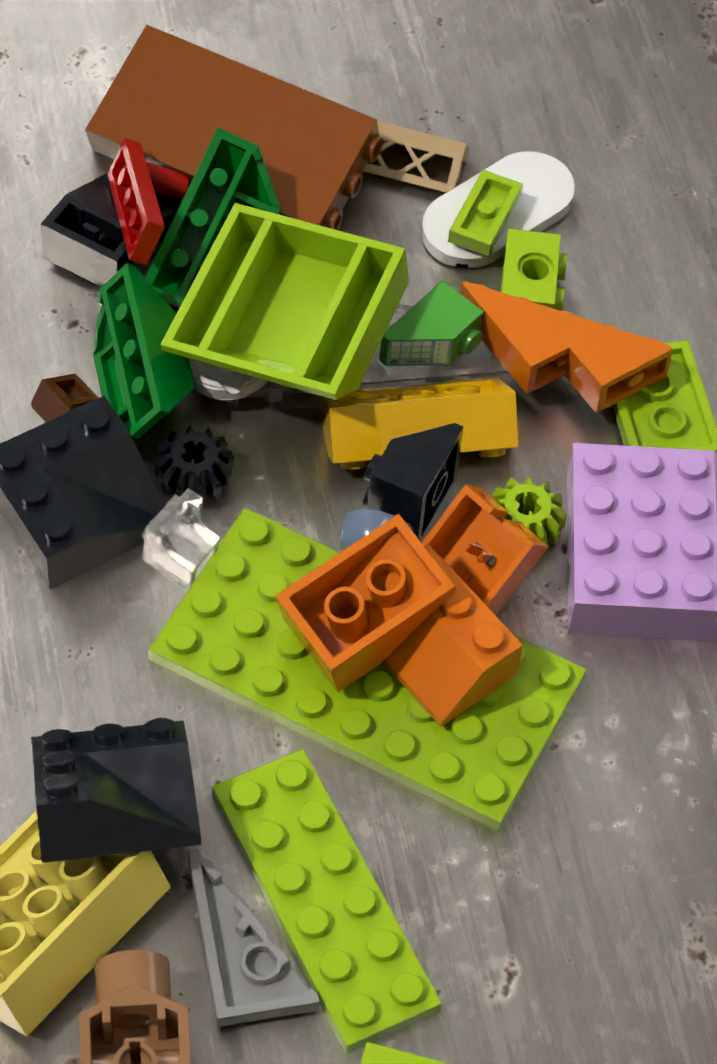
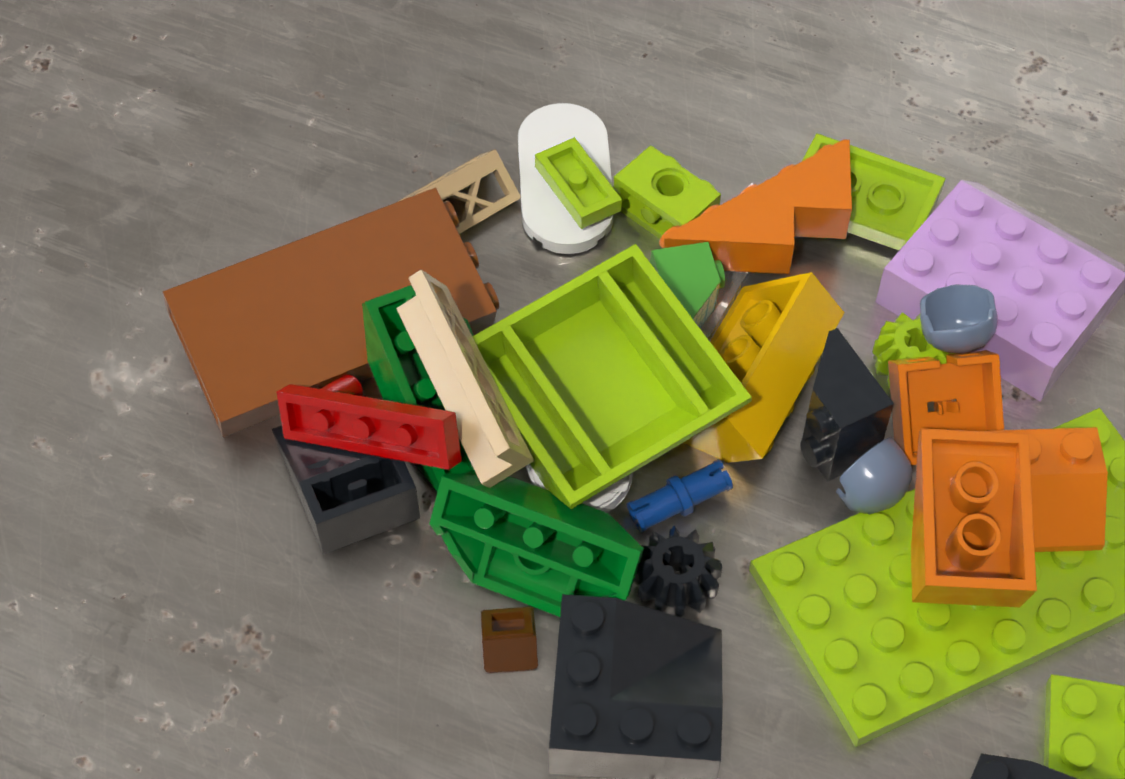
camera: 50 degrees left, 0 degrees up
clear brick [142,488,220,591] -> none
none -> tan fence [396,270,534,488]
none -> blue pin [626,459,733,533]
none -> sand blue hair [920,284,998,354]

